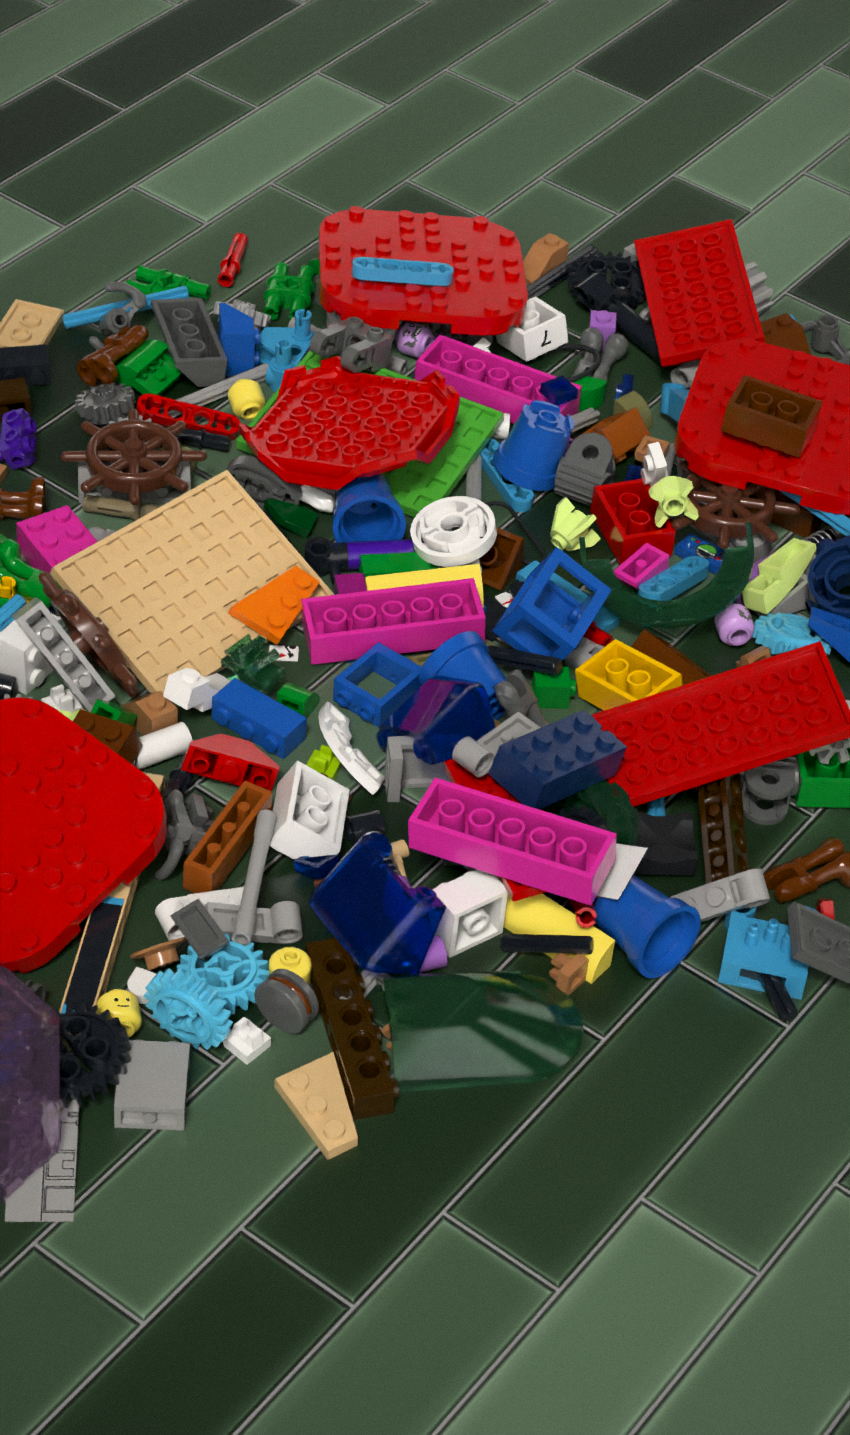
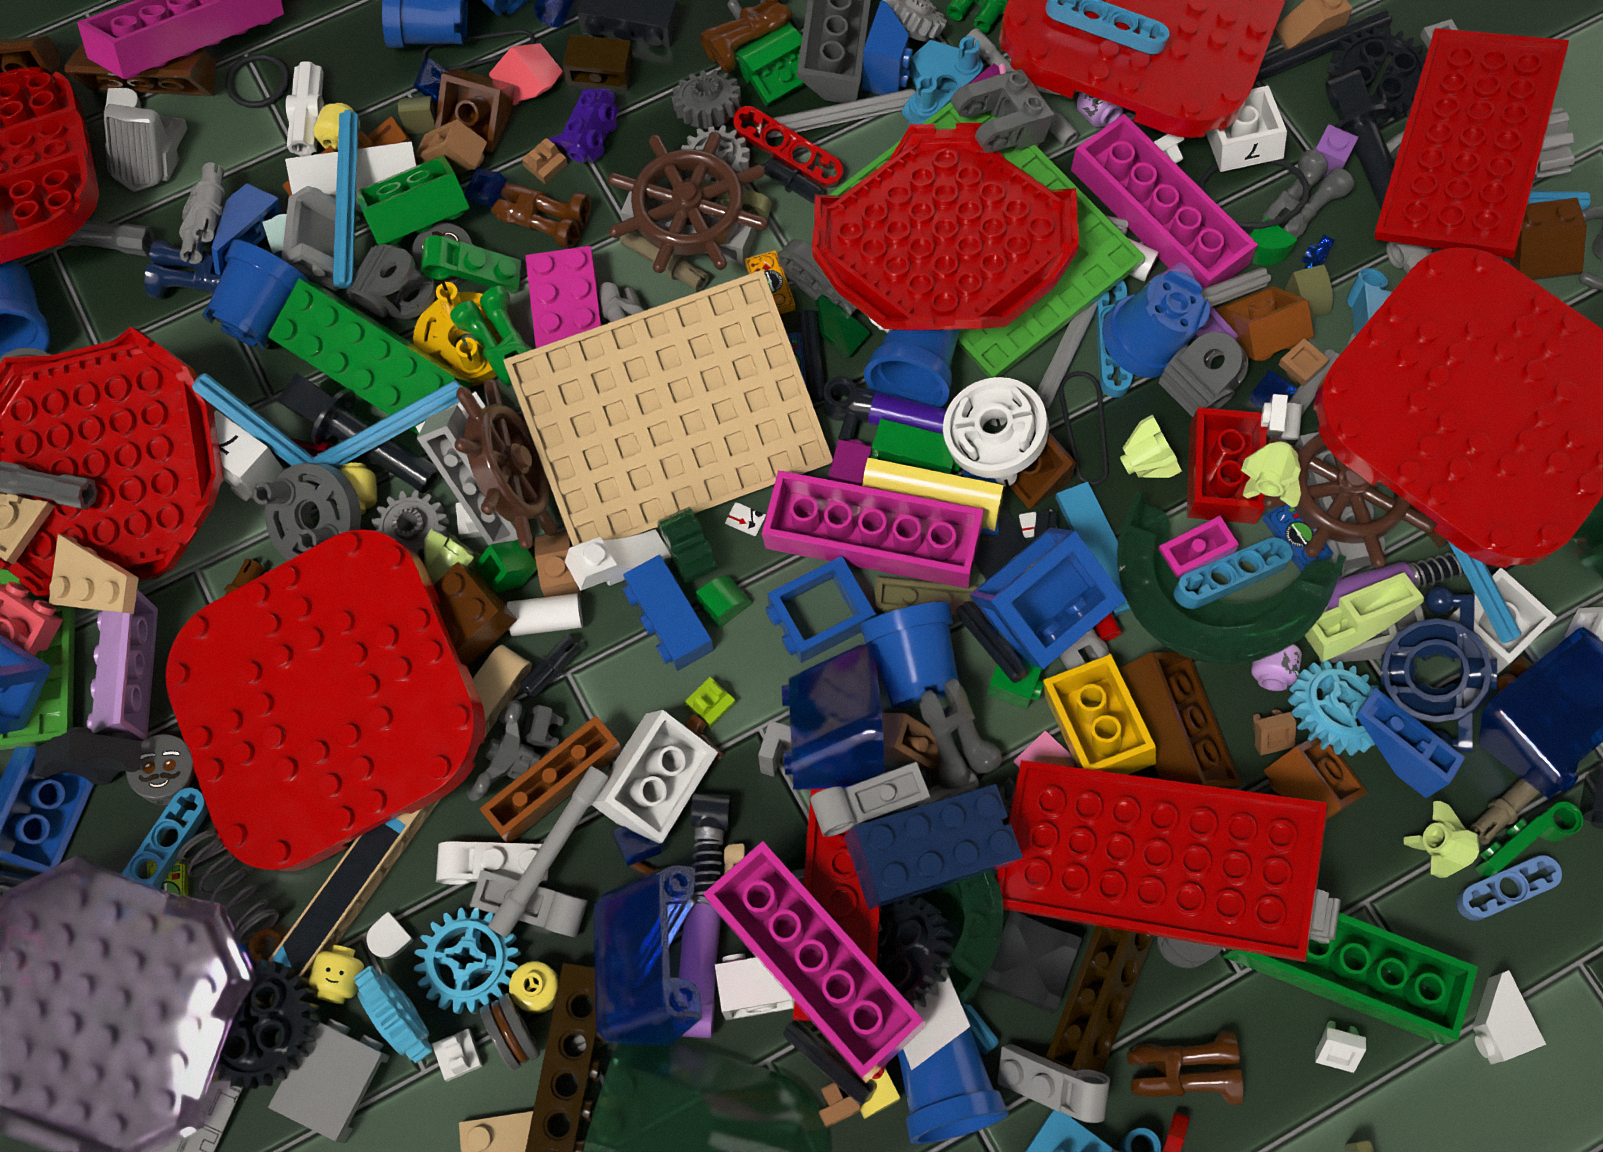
camera: 30 degrees right, 25 degrees up
medium nougat piece [129,937,186,971] -> none
dark grey tile [170,899,229,960] -> none
red slope [181,733,280,791] -> none
light yellow head [228,379,266,420] -> none
orange wing [228,566,320,645] -> none
white tile [318,702,385,795] -> none
clear blue plate [540,375,578,406] -> none
reddish brown brick [721,375,823,458] -> none

